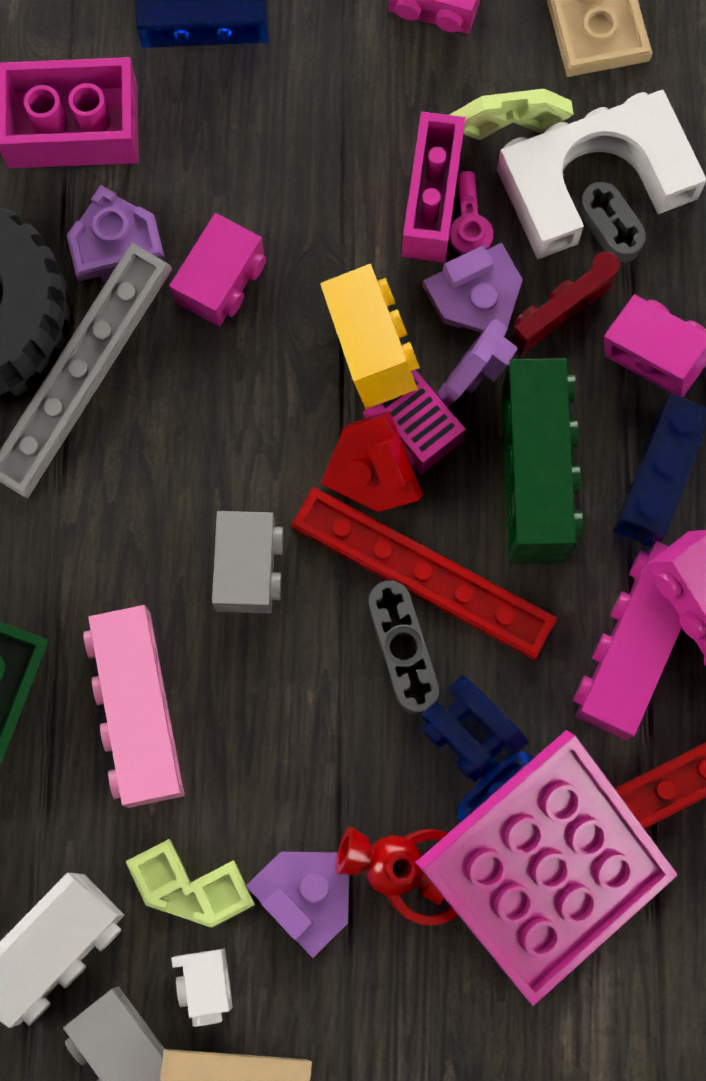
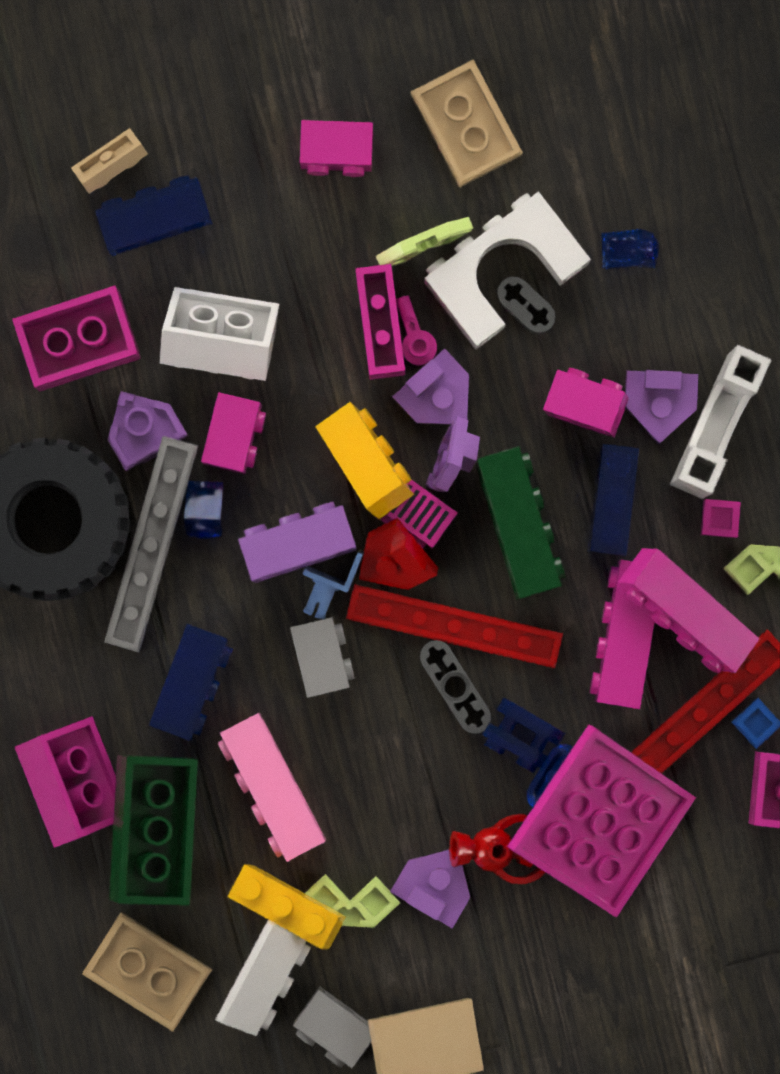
camera: 15 degrees left, 10 degrees up
white brick [171,948,233,1026] -> none
dark red plate [511,252,620,355] -> none
none -> clear blue brick [149,624,233,741]
none -> white slope [160,287,279,381]
none -> clear blue bracket [184,481,224,539]
none -> yellow brick [227,864,347,949]
none -> medium lavender brick [238,502,357,583]
none -> medium blue bracket [303,550,364,620]

